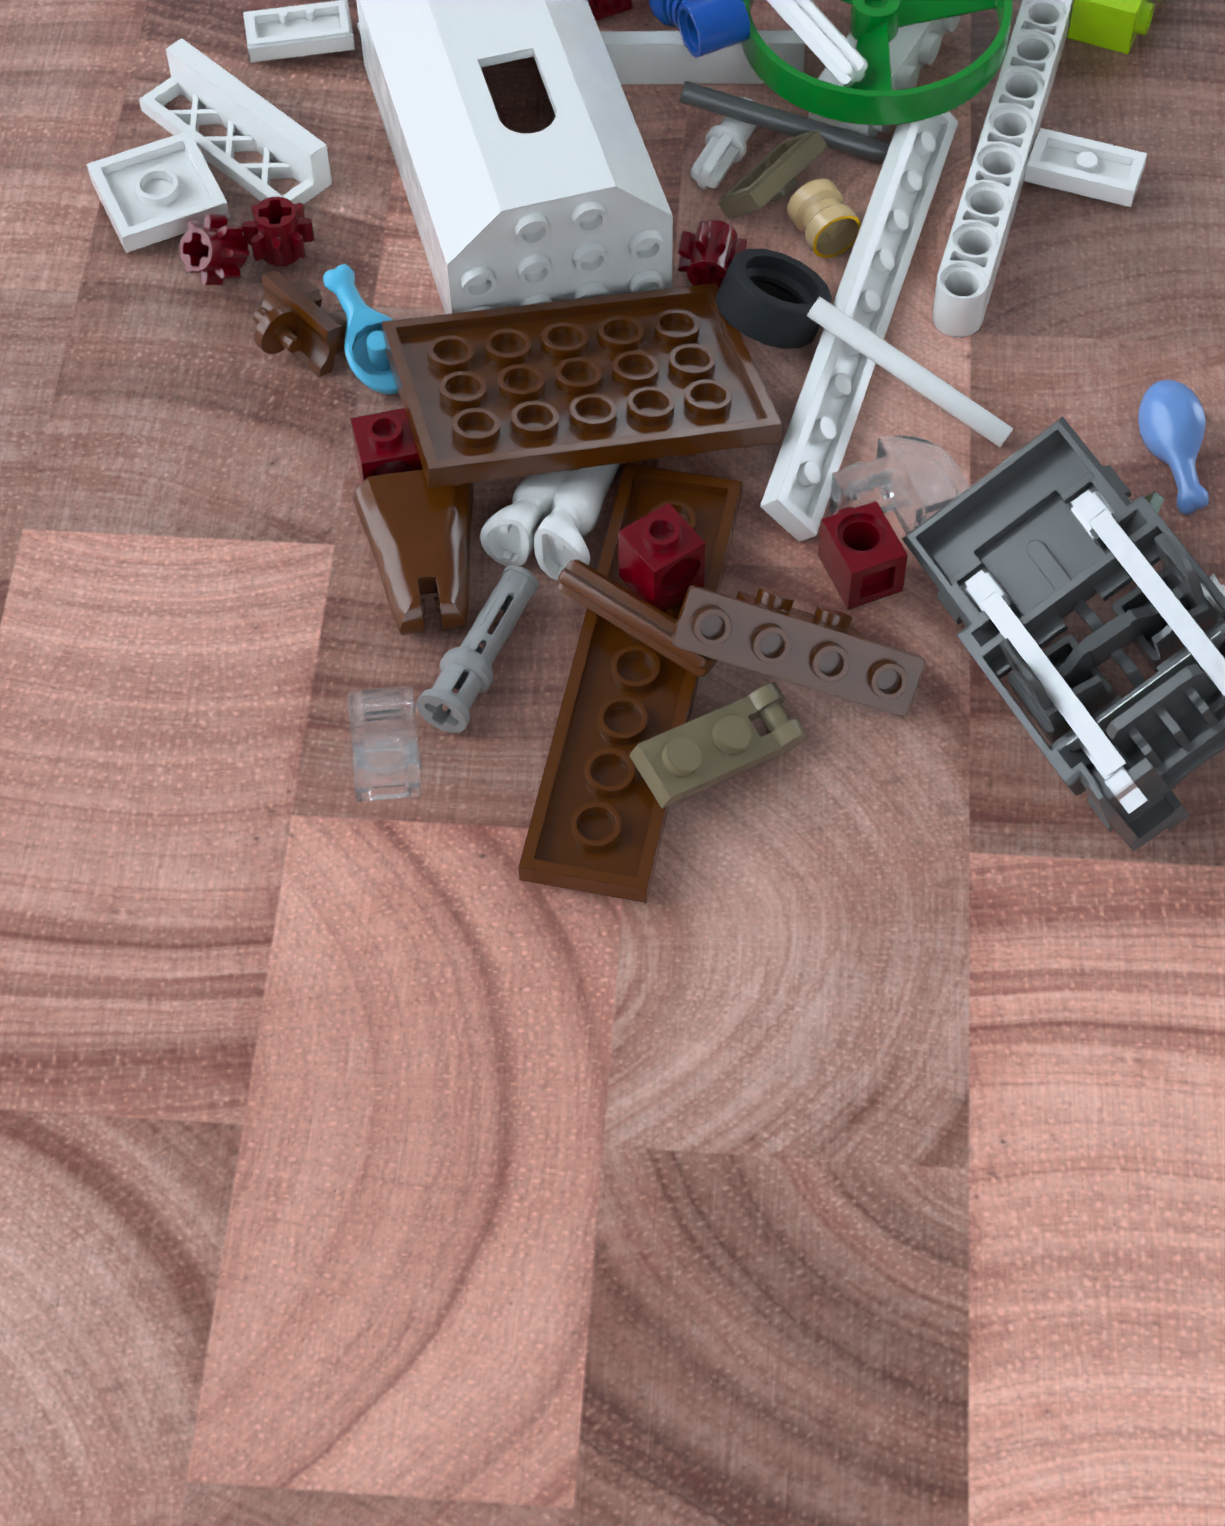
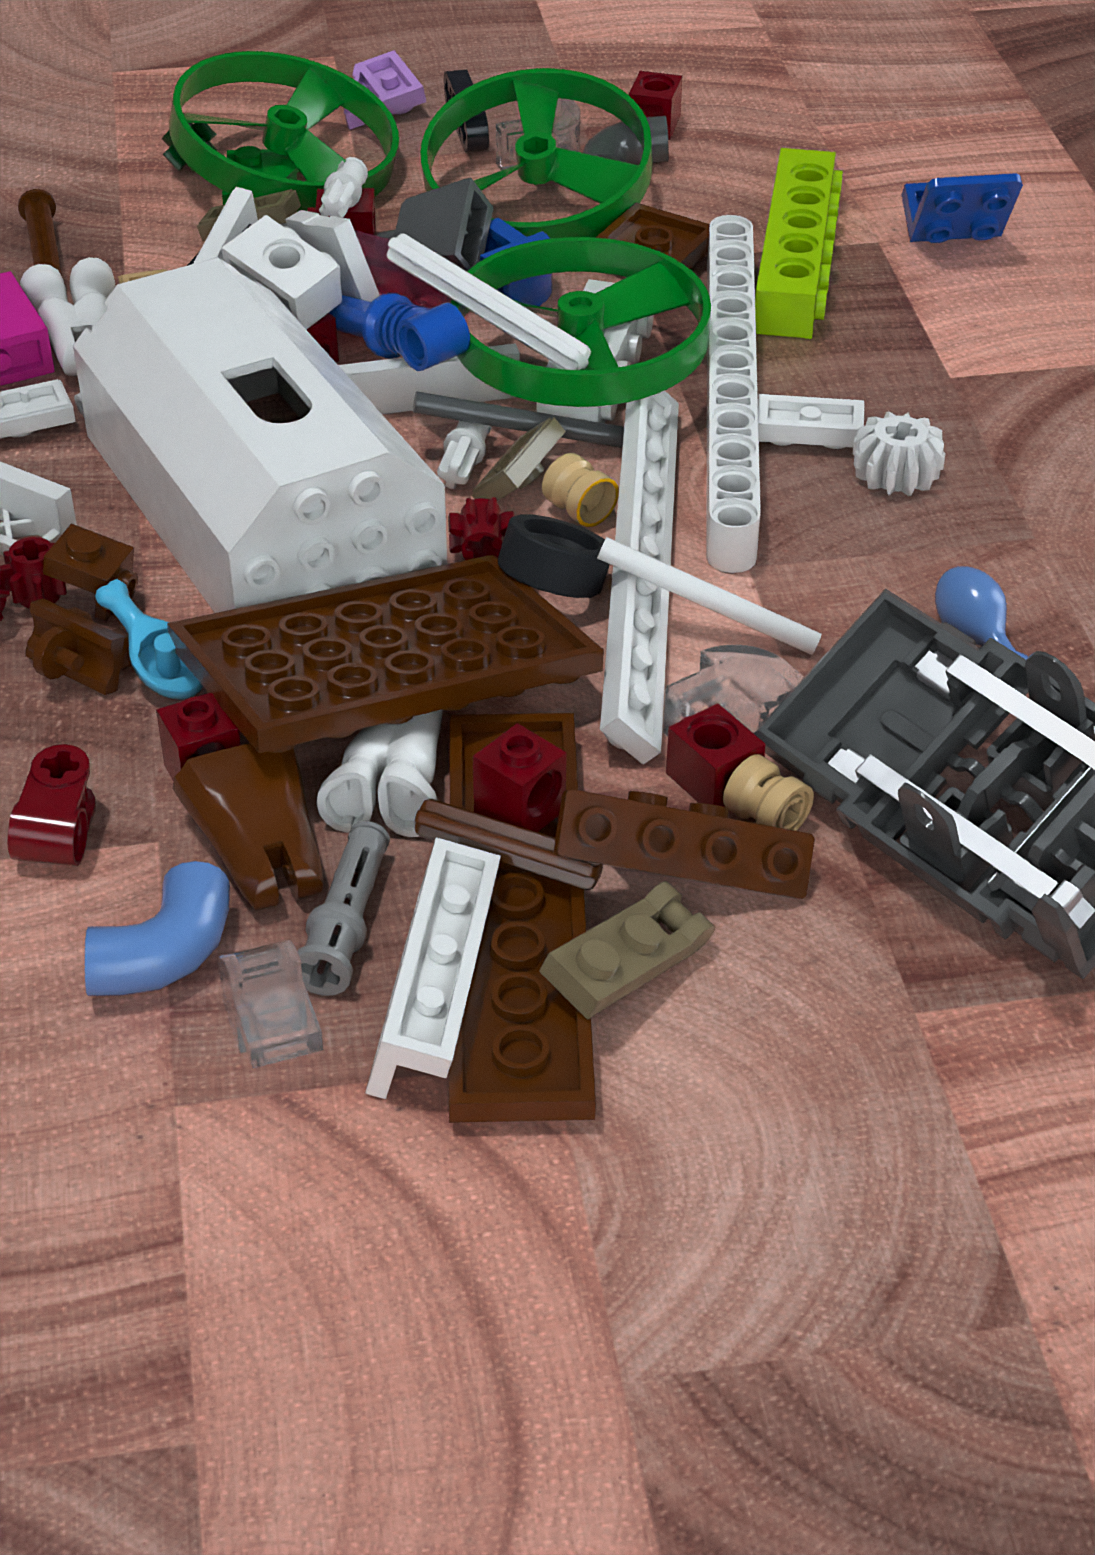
camera: 15 degrees left, 15 degrees down
none -> dark red piece [7,744,96,866]
none -> reddish brown bracket [43,523,138,622]
none -> medium blue cylinder [85,861,230,996]
none -> white fence [365,837,501,1099]
none -> tan wheel [723,754,814,831]
none -> white gear [852,412,946,496]

